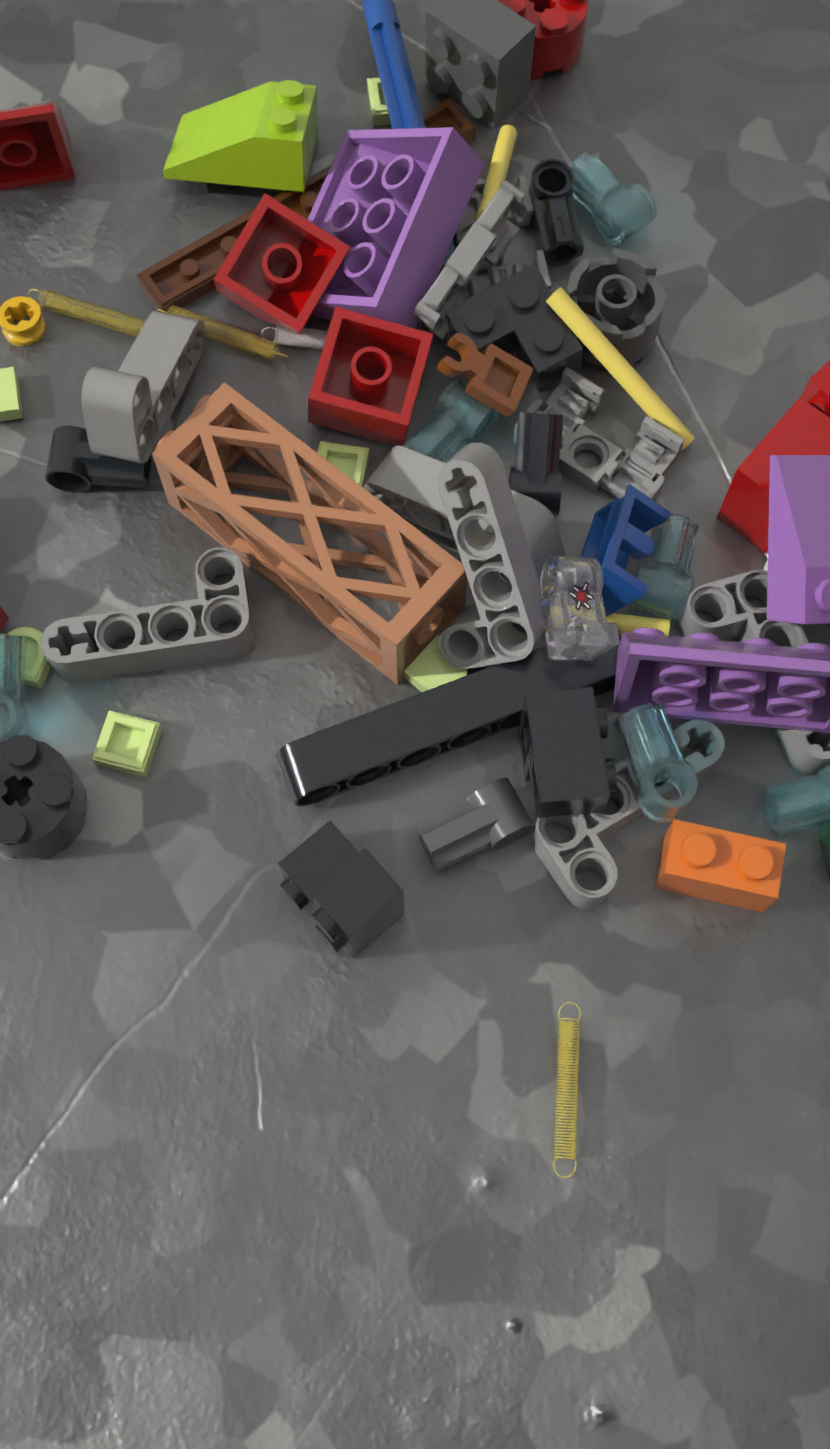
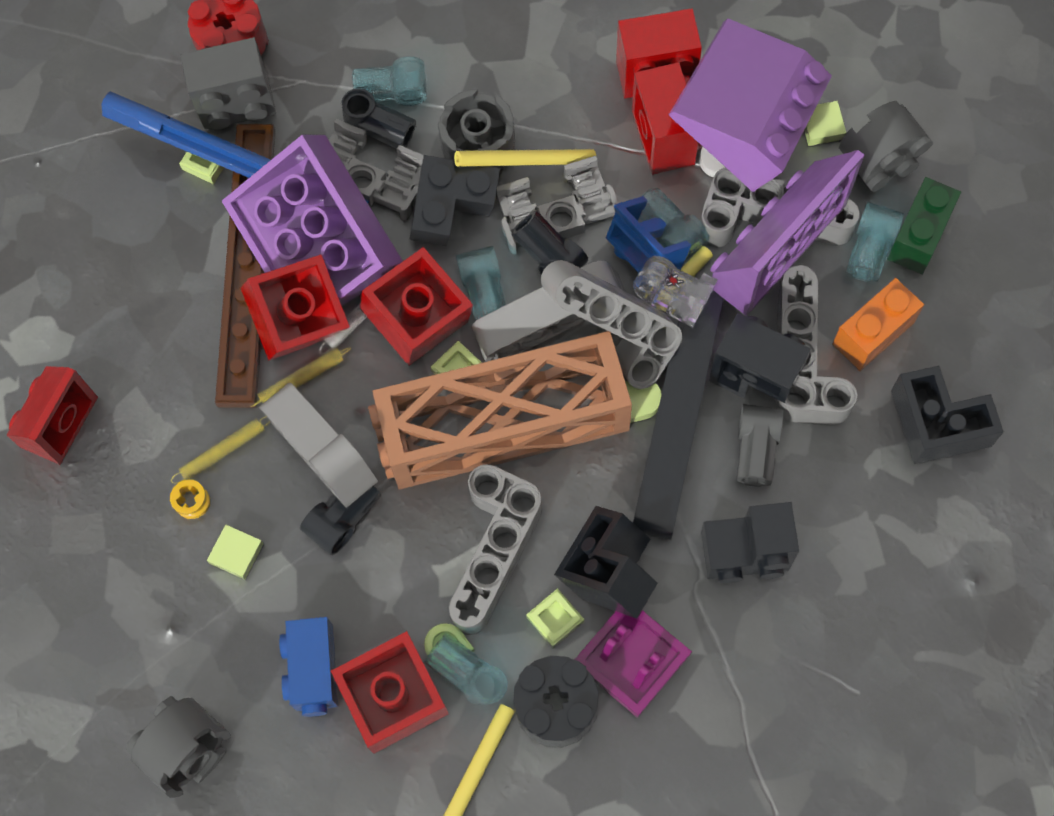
camera: 50 degrees left, 0 degrees up
lime slope [163,80,318,192] -> none
light grey piece [413,180,526,341] -> none
dark orange plate [437,333,534,417] -> none
light yellow piece [476,125,517,221] -> none
light yellow piece [553,1002,581,1178] -> none
clear light blue piece [615,703,698,823] -> none
none -> black brick [554,506,658,619]
none -> magenta plate [574,610,692,718]
none -> black brick [891,366,1004,464]

